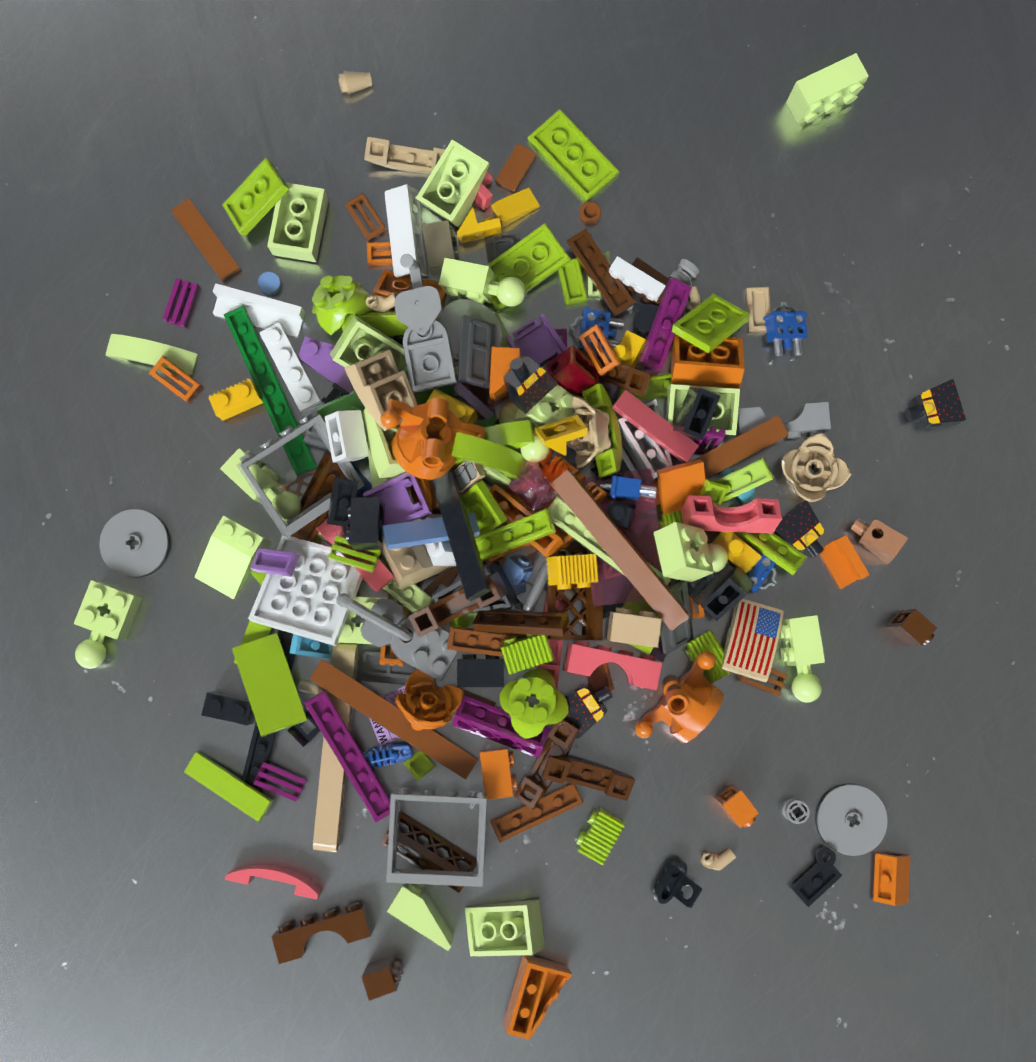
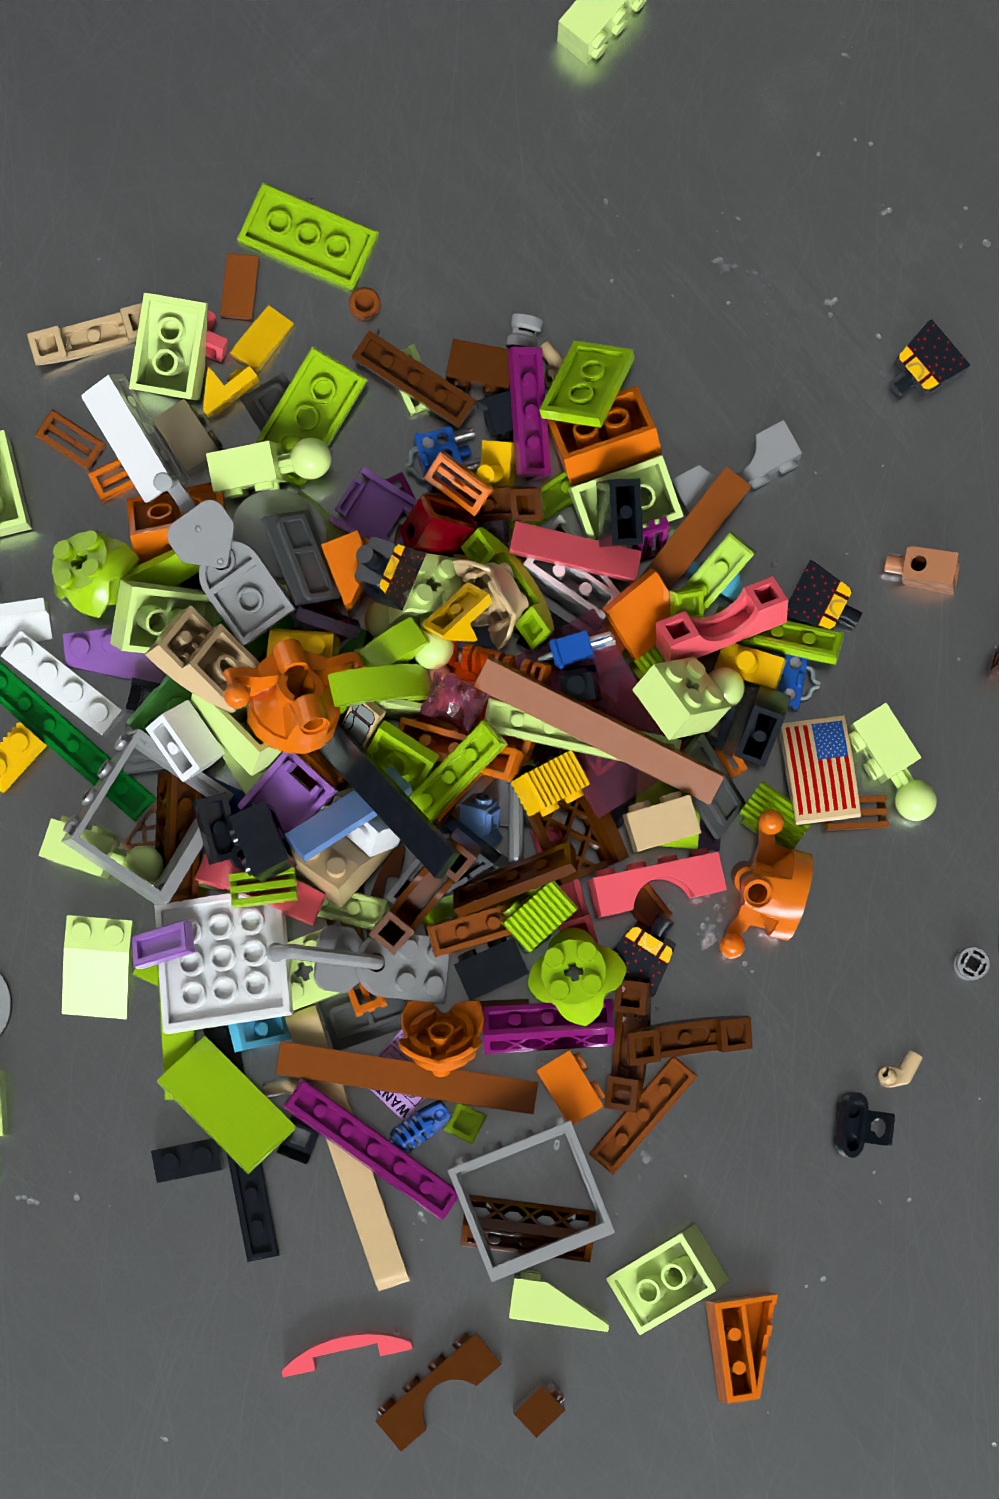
camera: 25 degrees left, 0 degrees up
lime tile [184,752,273,822] -> none
magenta tile [253,761,306,802] -> none
tan arm [366,292,398,312] -> none
lime tile [558,258,588,307] -> none
lime brick [576,807,625,865] -> none
white piece [609,256,665,302] -> none
orange brick [715,785,759,828] -> none
tan tile [745,287,771,333] -> none
blue piece [763,302,808,356] -> none
tan brick [781,433,851,502] -> none
orange panel [819,535,870,589] -> none

